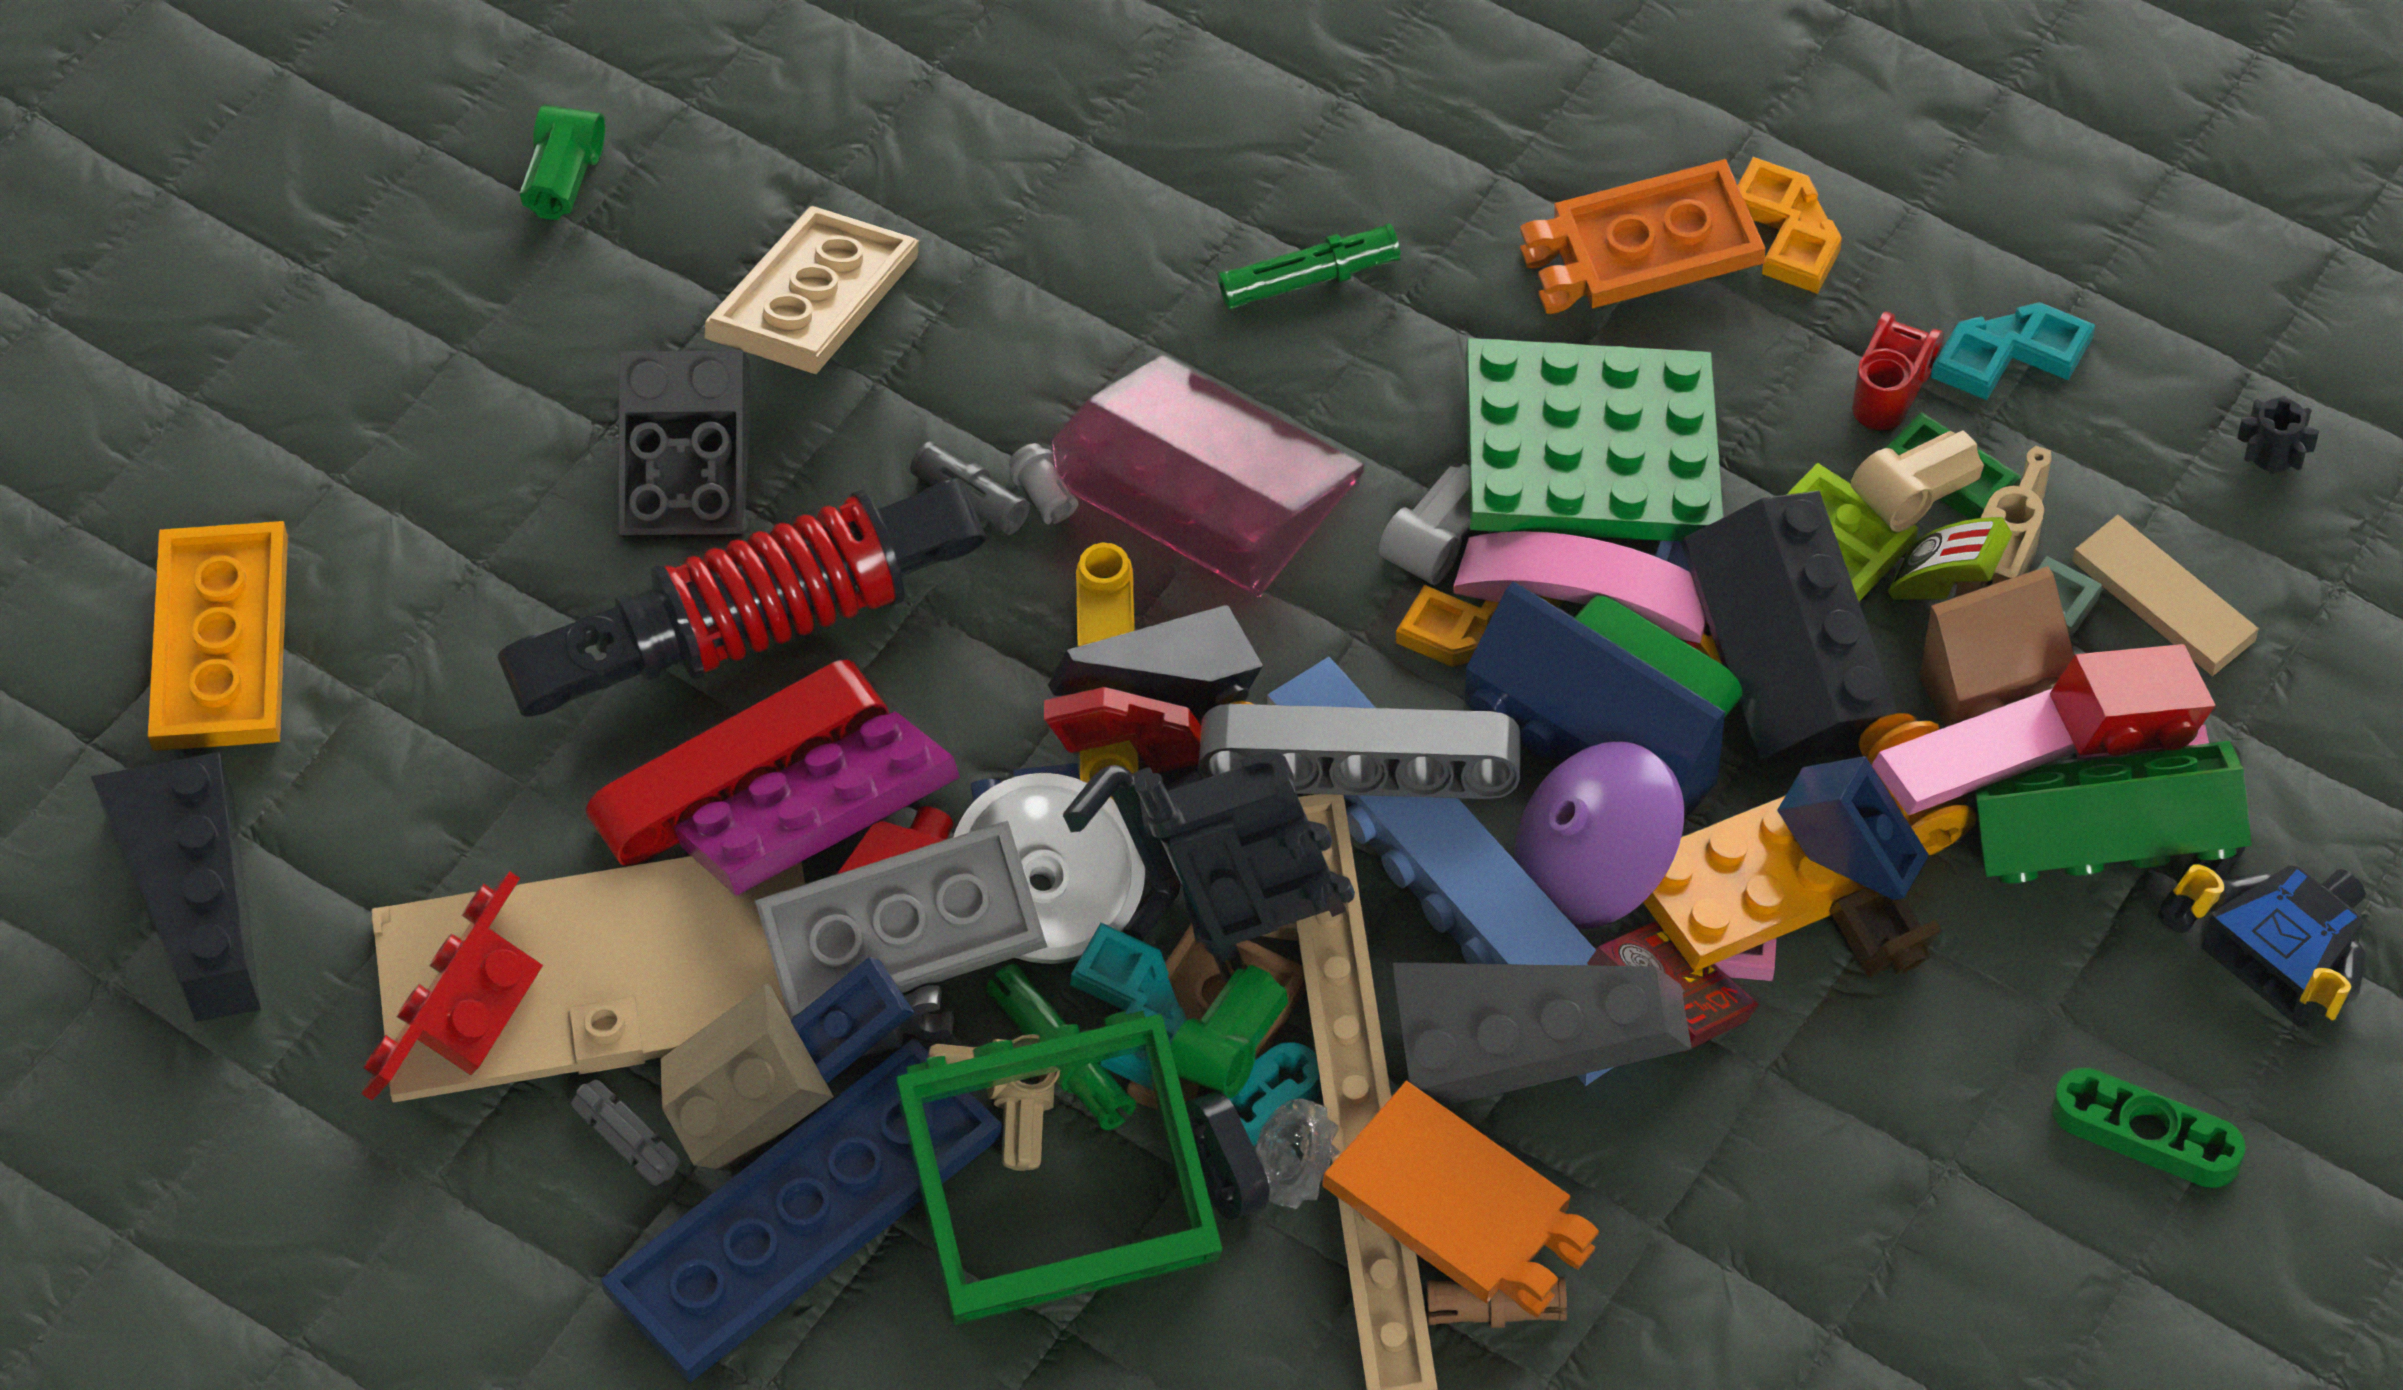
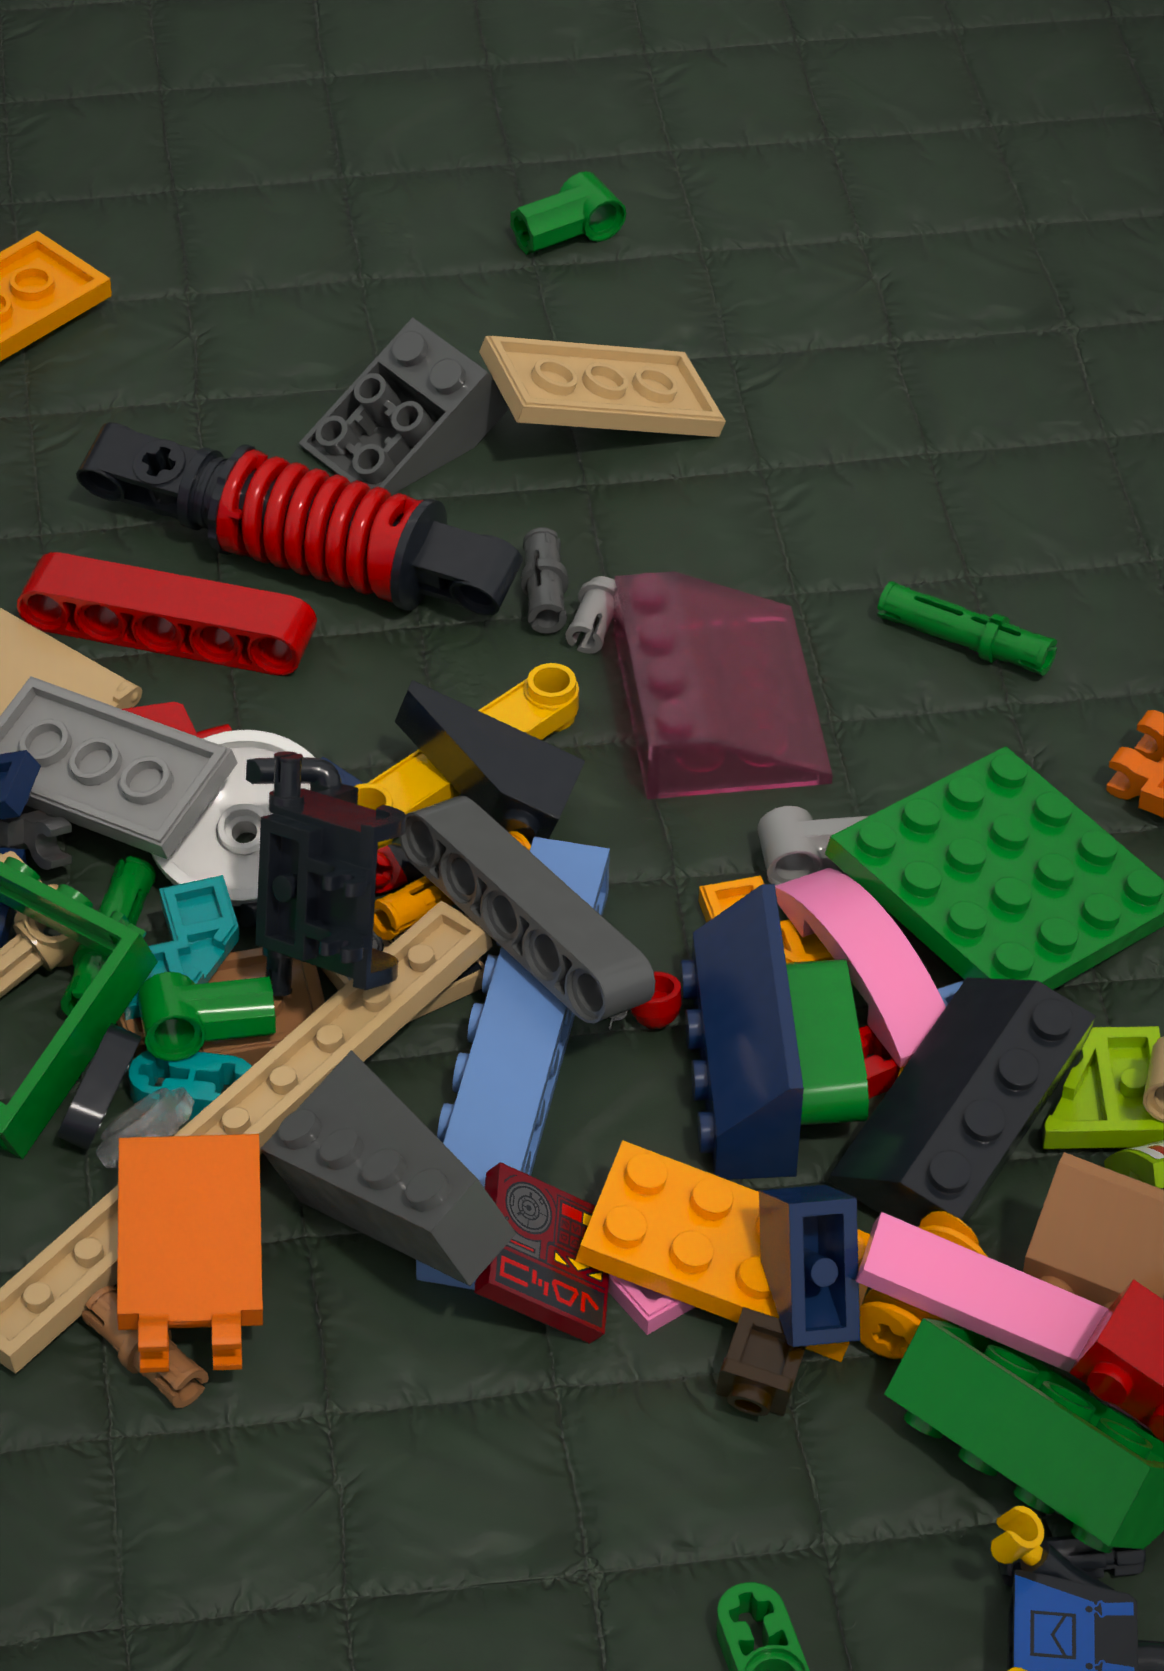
camera: 45 degrees right, 10 degrees down
magenta plate [674,711,960,896] -> none
red tile [1044,687,1201,773] -> none
medium lavender dish [1514,742,1684,929] -> none

